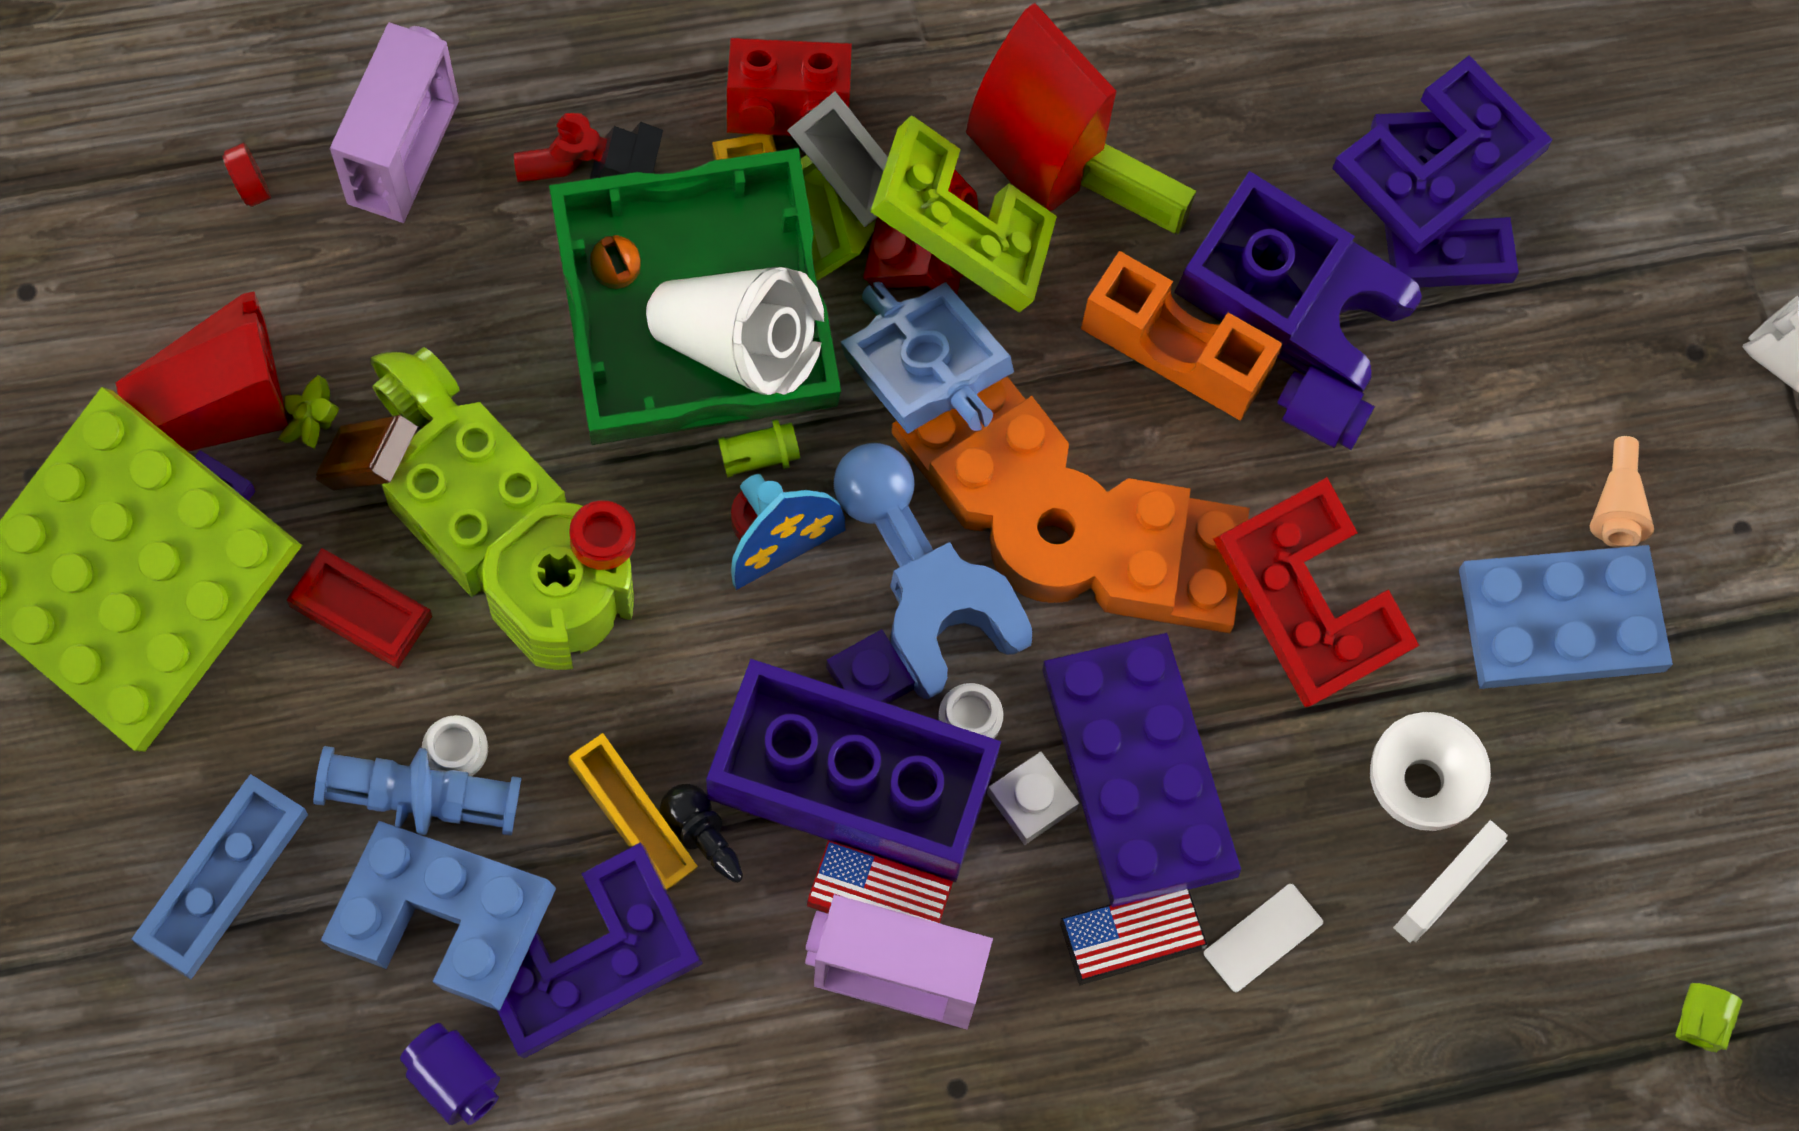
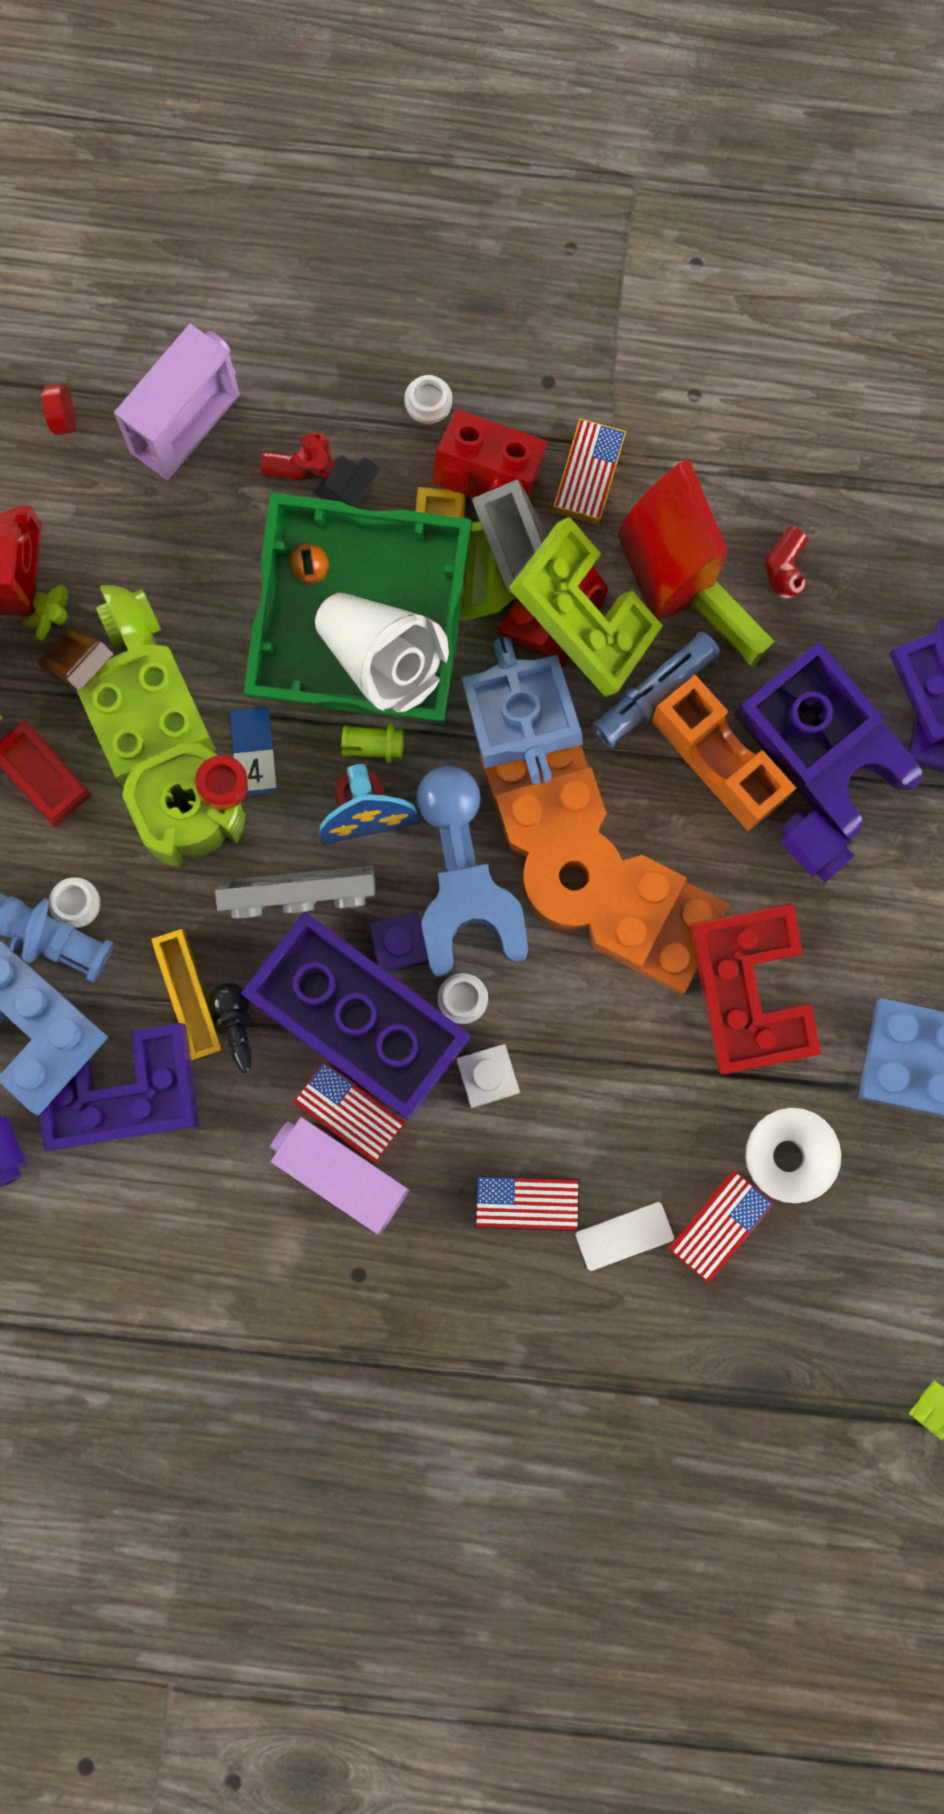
camera: 20 degrees right, 10 degrees up
dark purple plate [1042,633,1241,907] -> none
white tile [1393,820,1508,943] -> none
none -> light grey plate [215,865,376,918]
none -> blue sticker [230,707,277,796]
none -> white plate [404,375,452,424]
none -> tile [553,419,626,525]
none -> medium blue pin [591,631,721,749]
none -> tile [667,1170,774,1283]
none -> red arm [765,526,808,599]

